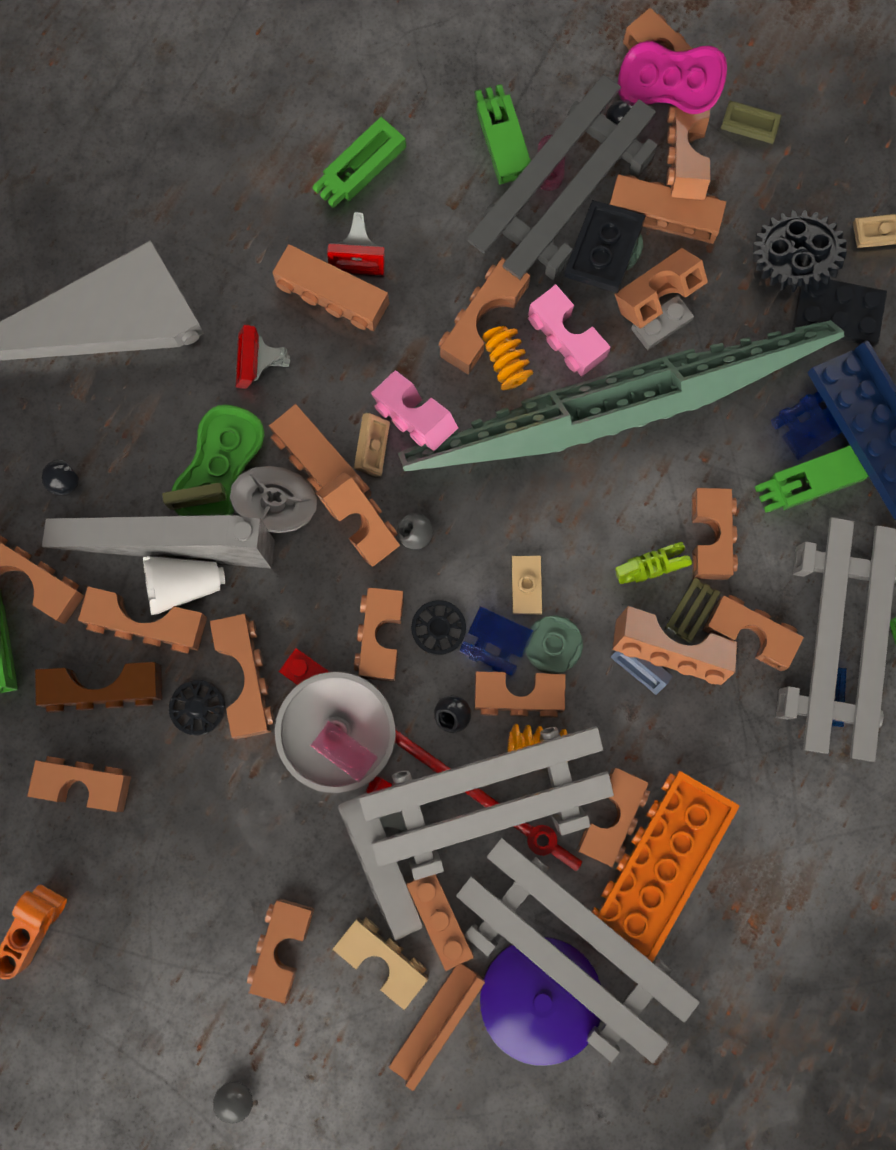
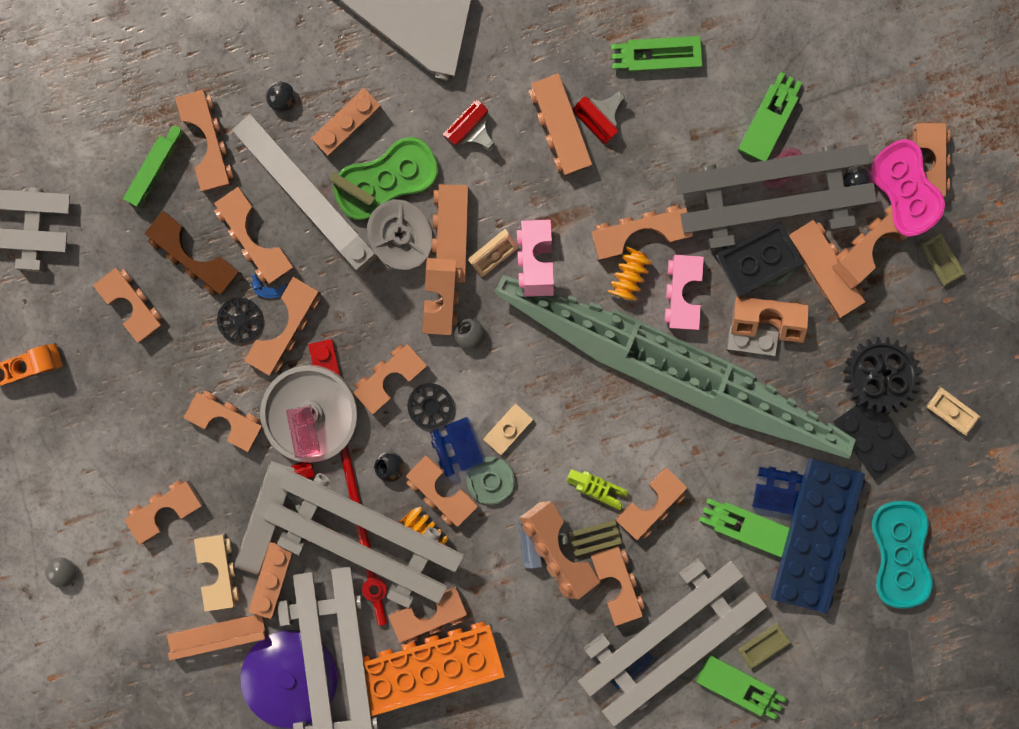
camera: 40 degrees right, 10 degrees up
white cone [143,556,225,615] -> none
none -> nougat arch [184,390,263,452]
none -> blue piece [251,274,287,298]
none -> nougat arch [311,88,382,158]

